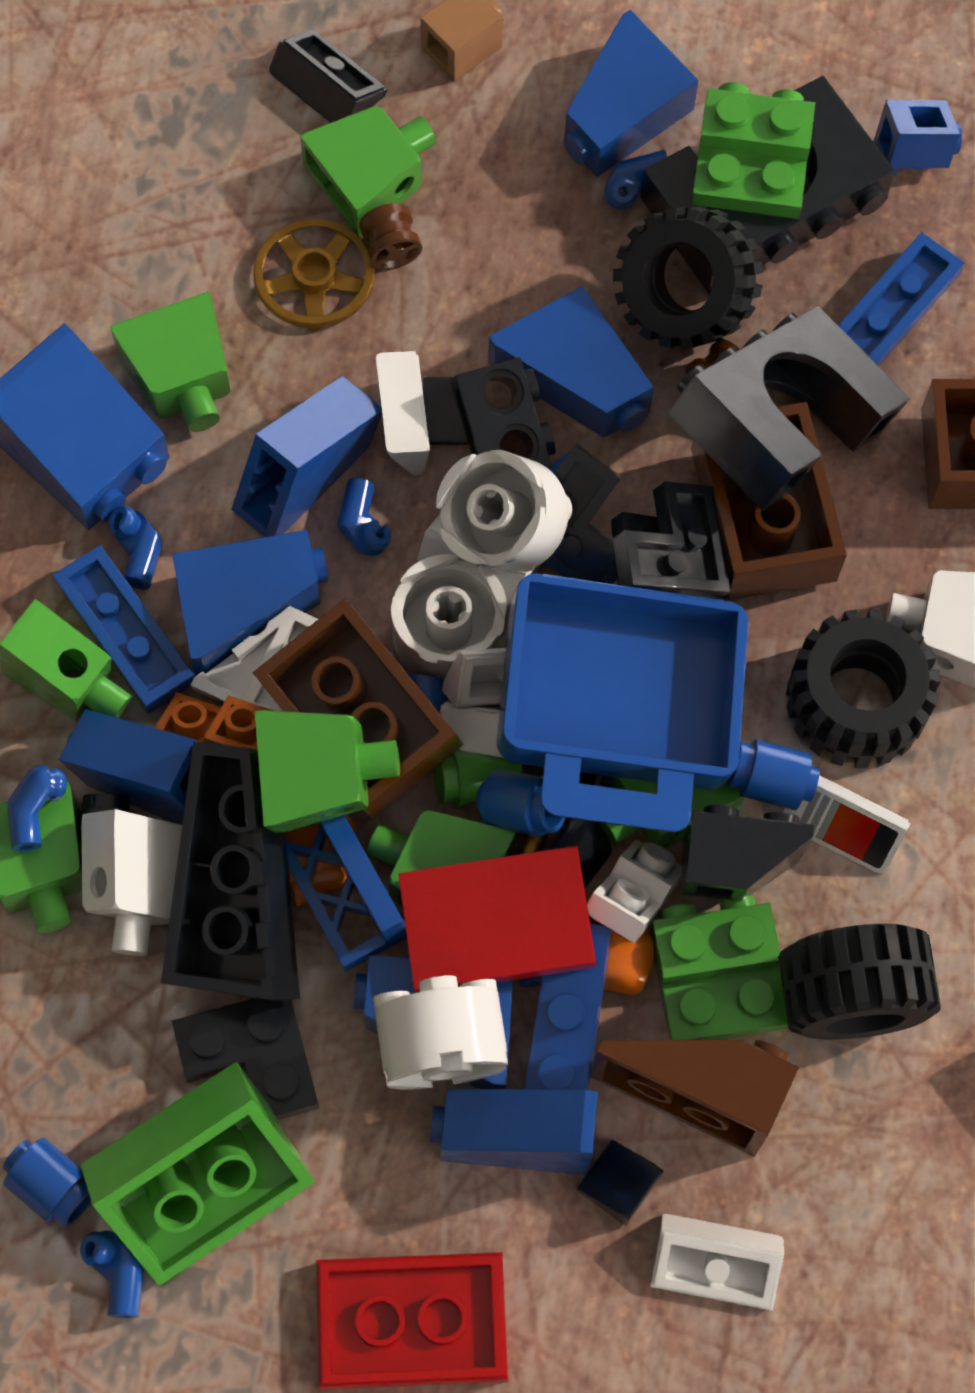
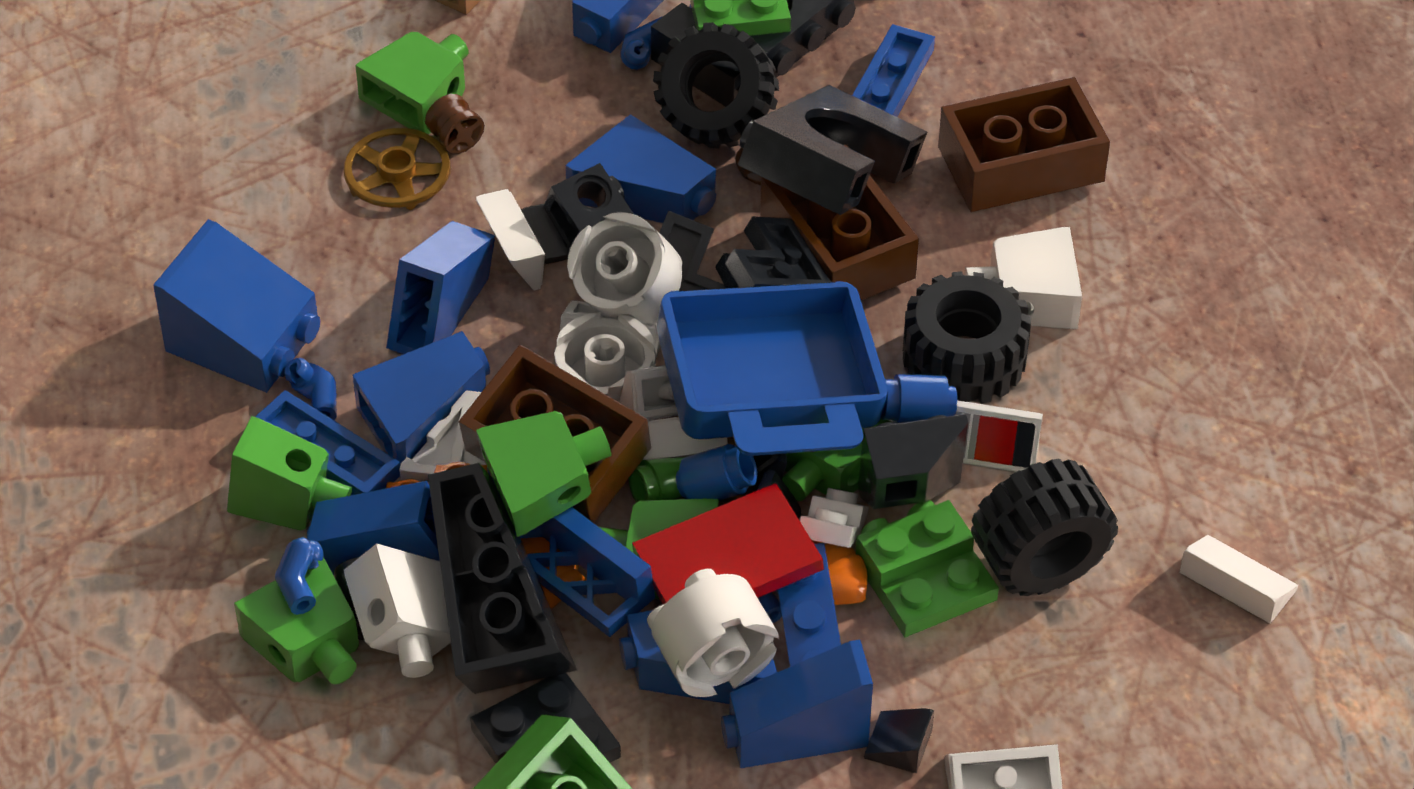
camera: 15 degrees left, 20 degrees down
bright green torso [110,291,231,432] -> none
black slope [269,29,388,123] -> none
blue arm [338,478,391,556] -> none
reddish brown slope [591,1040,799,1157] -> none

